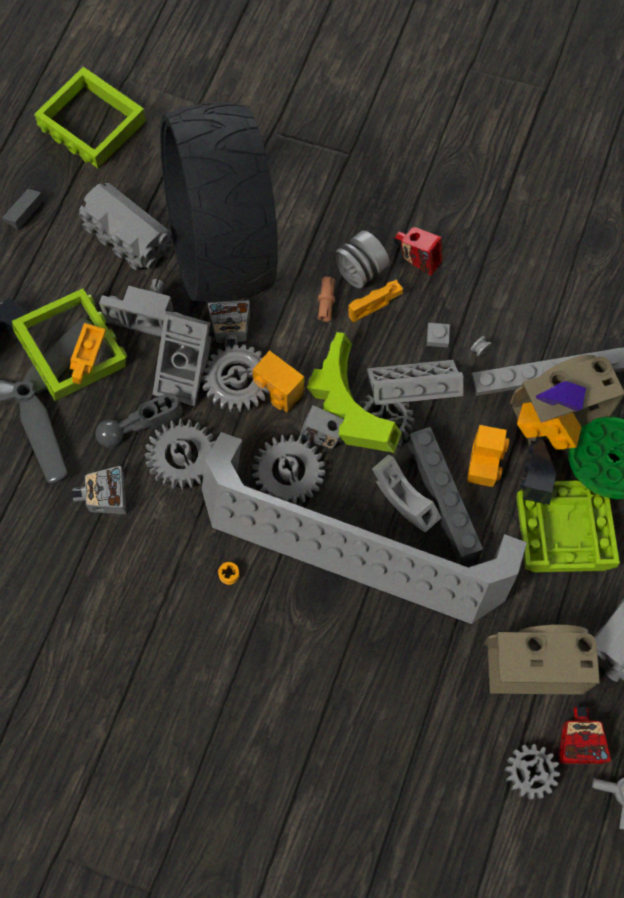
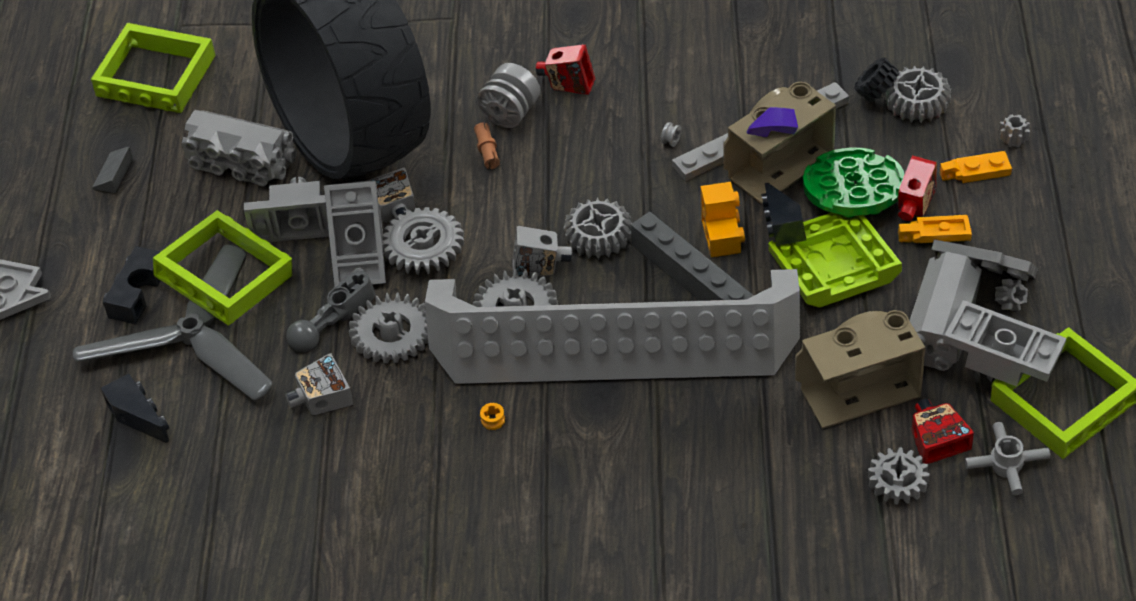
camera: 15 degrees left, 20 degrees down
light orange hinge [70,323,106,385] -> none
light orange brick [252,351,304,413] -> none
lime arch [307,332,402,453] -> none
light orange hinge [349,280,403,322] -> none
light grey fence [367,360,463,405] -> none
light grey arch [372,455,442,532] -> none
light grey plate [427,323,450,347] -> none
light orange brick [517,402,581,450] -> none

